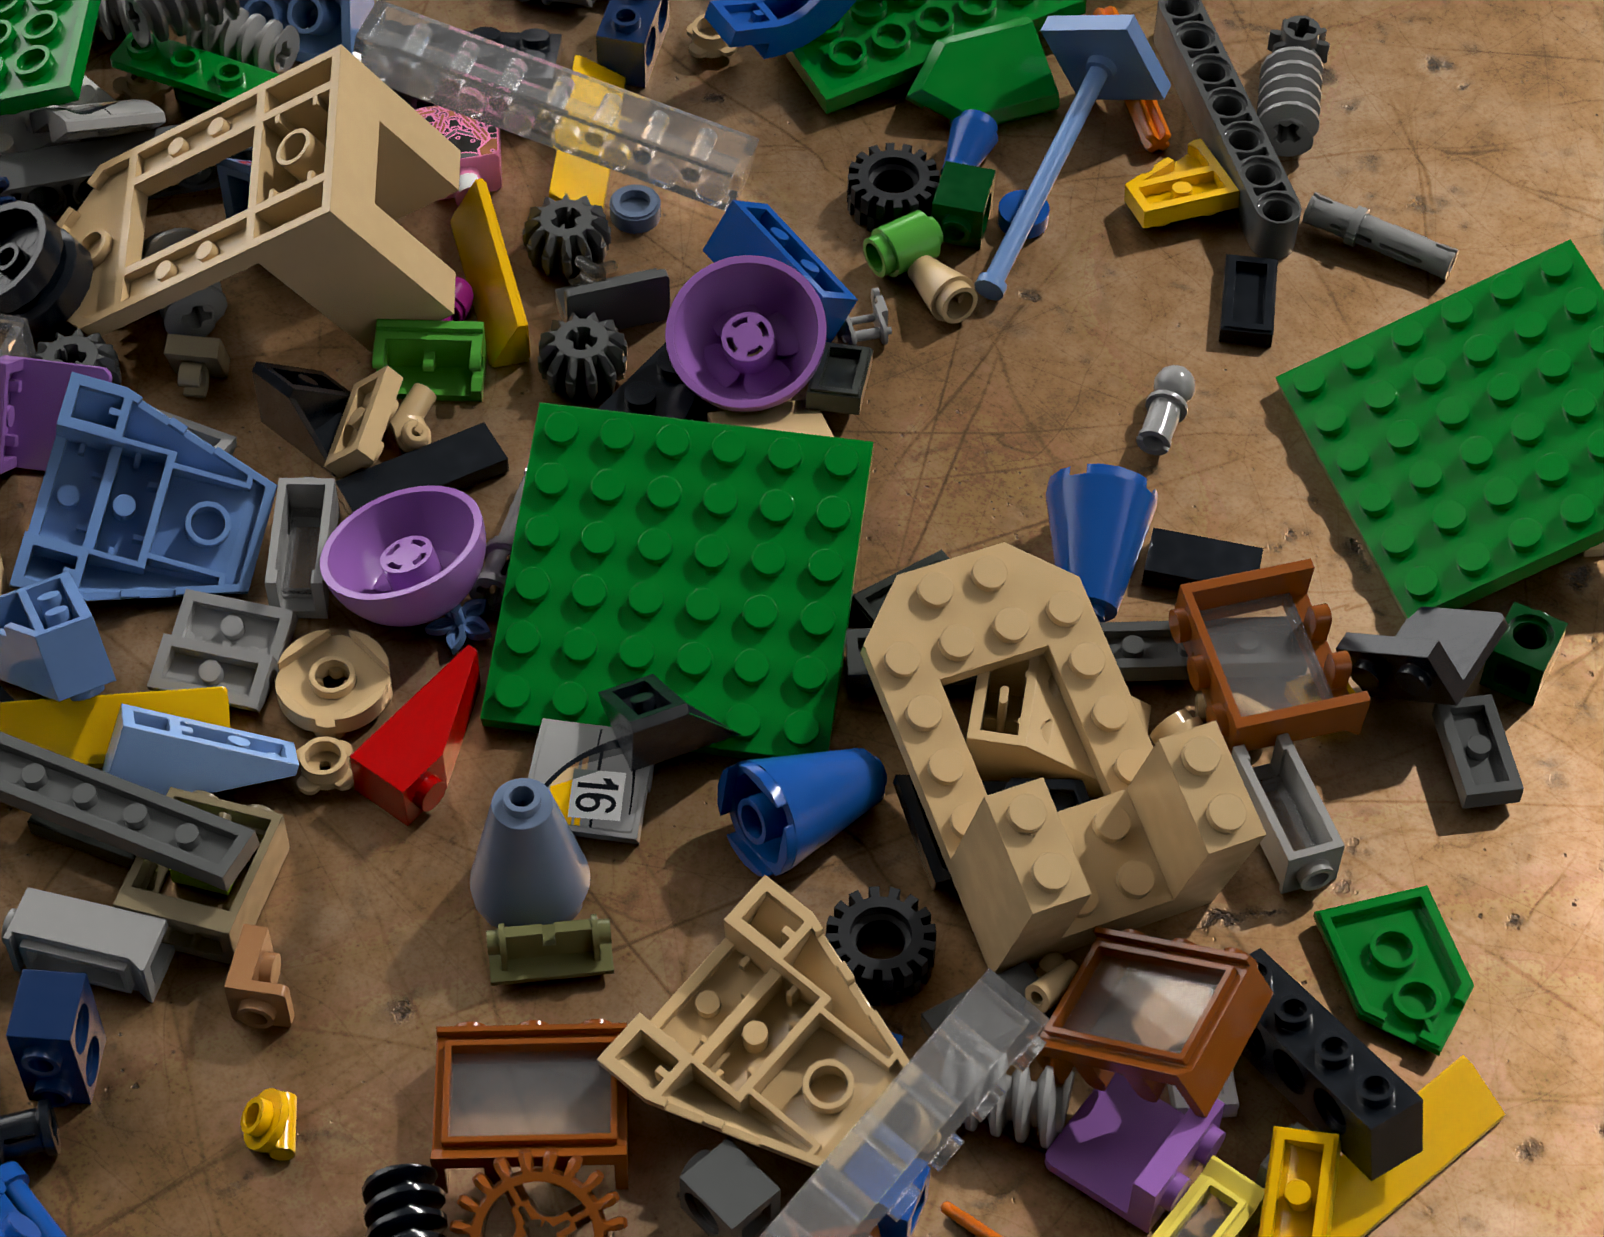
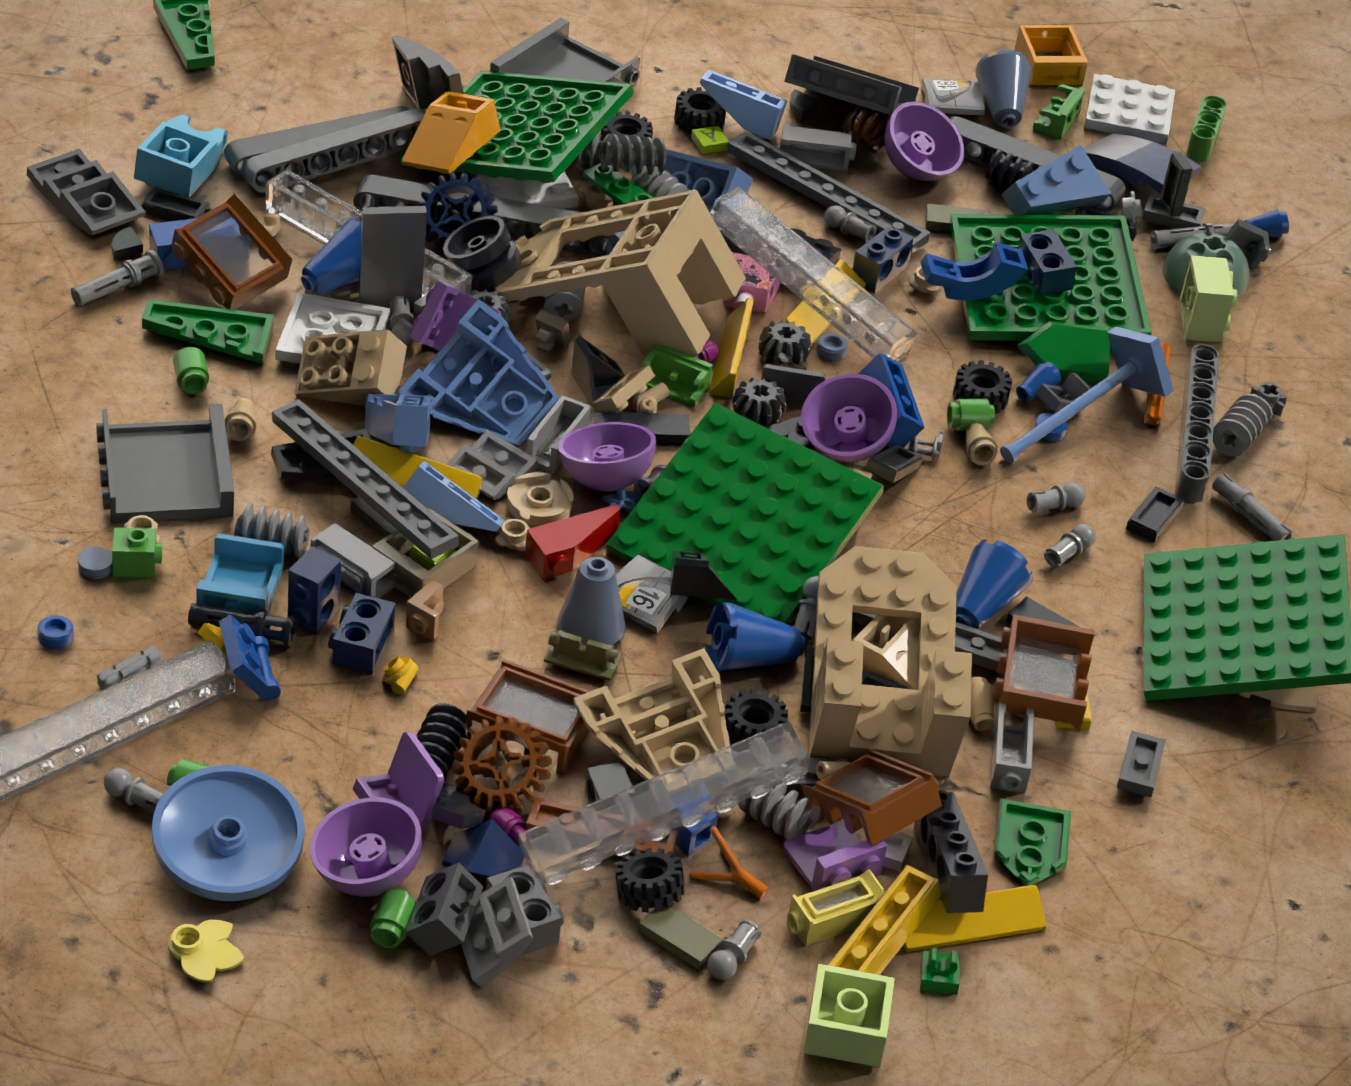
camera: 20 degrees right, 10 degrees down
light grey slope [29,99,166,143] -> none
dark green brick [932,161,996,249] -> none
yellow wing [1124,138,1240,229] -> none
black bracket [1336,607,1508,706] -> none
dark green brick [1479,602,1568,706] -> none
none -> dark blue brick [328,593,396,674]
none -> light grey pin [794,576,819,641]
none -> light grey pin [1026,482,1086,513]
none -> dark grey bracket [1035,373,1091,415]

